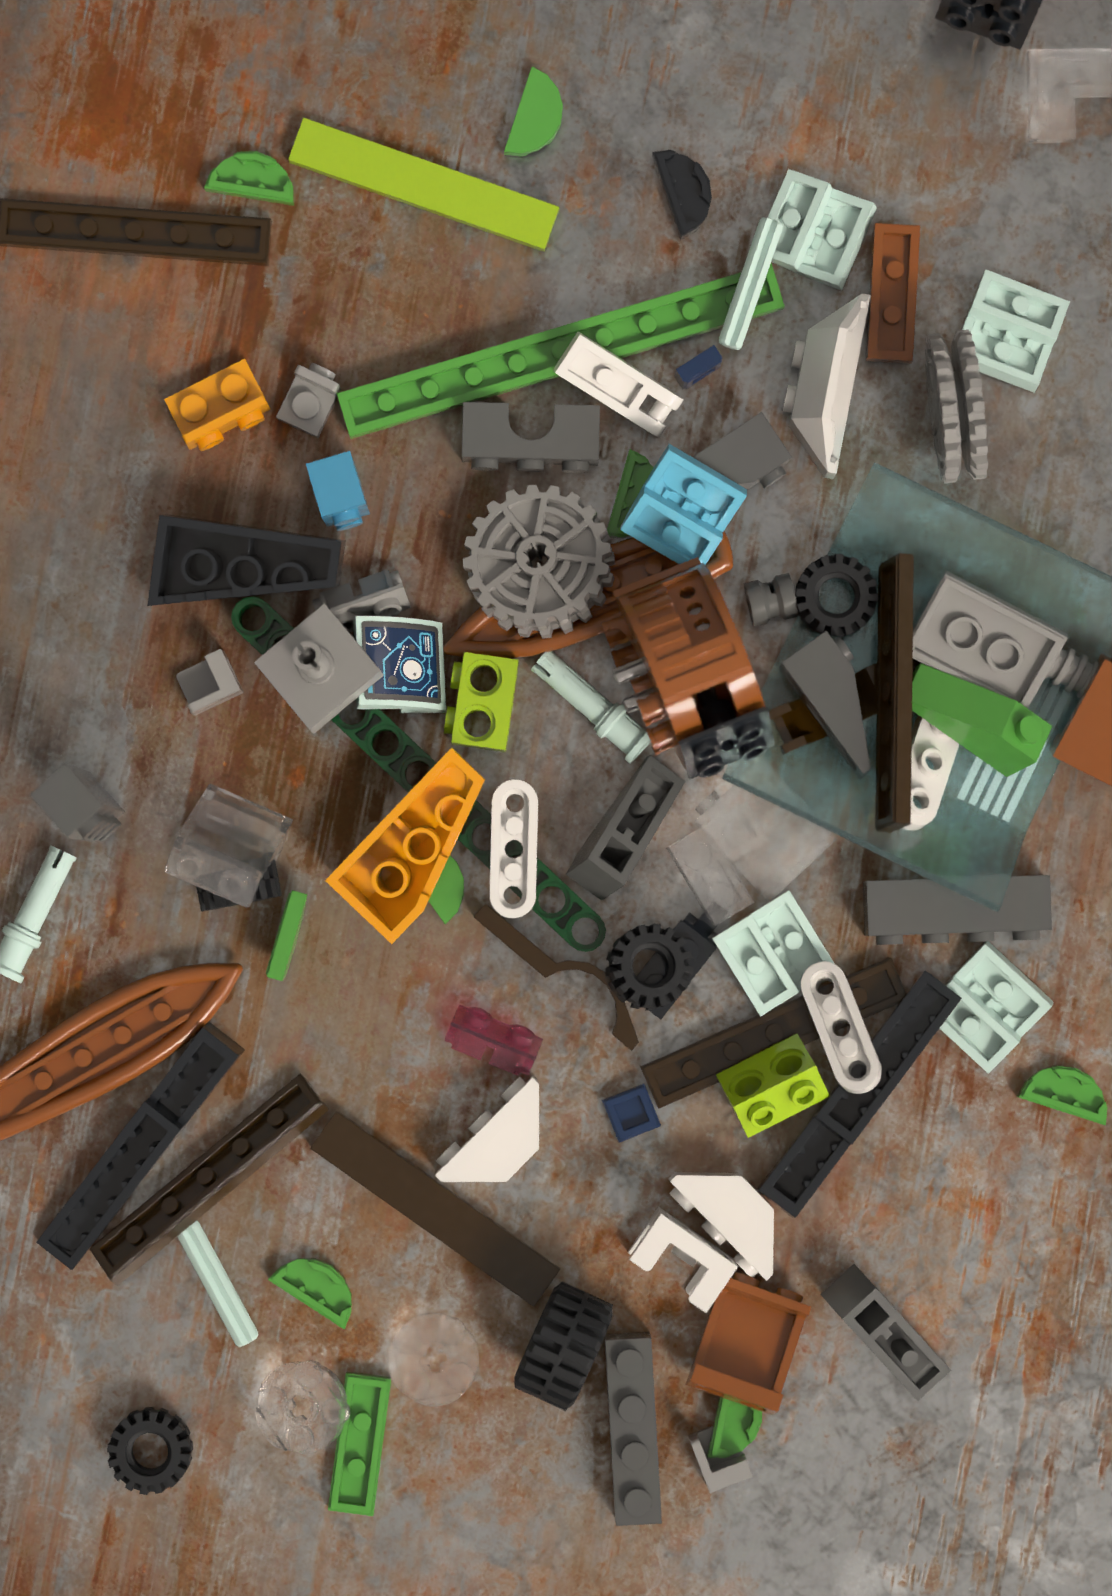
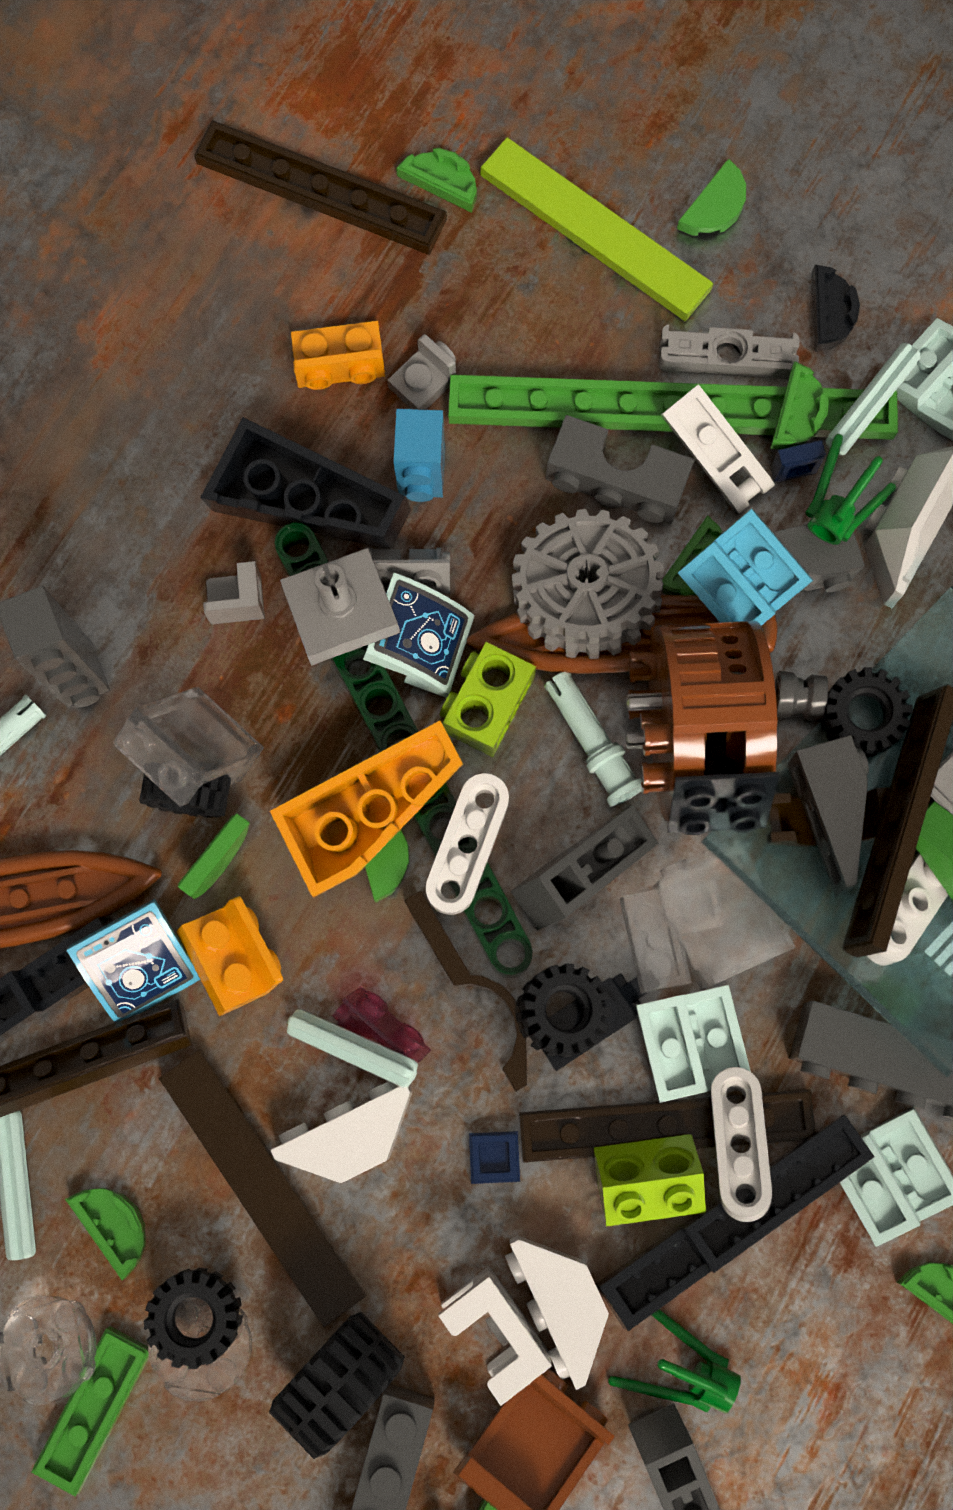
camera: 25 degrees right, 10 degrees down
none -> slope [67,899,200,1022]
none -> black tyre [144,1268,243,1370]
none -> light orange bracket [176,896,283,1017]
none -> light aqua axle [287,1009,418,1088]
none -> green plant [608,1309,741,1414]
none -> light grey piece [659,325,800,379]
none -> bright green tile [770,361,828,449]
none -> green plant [805,434,896,545]

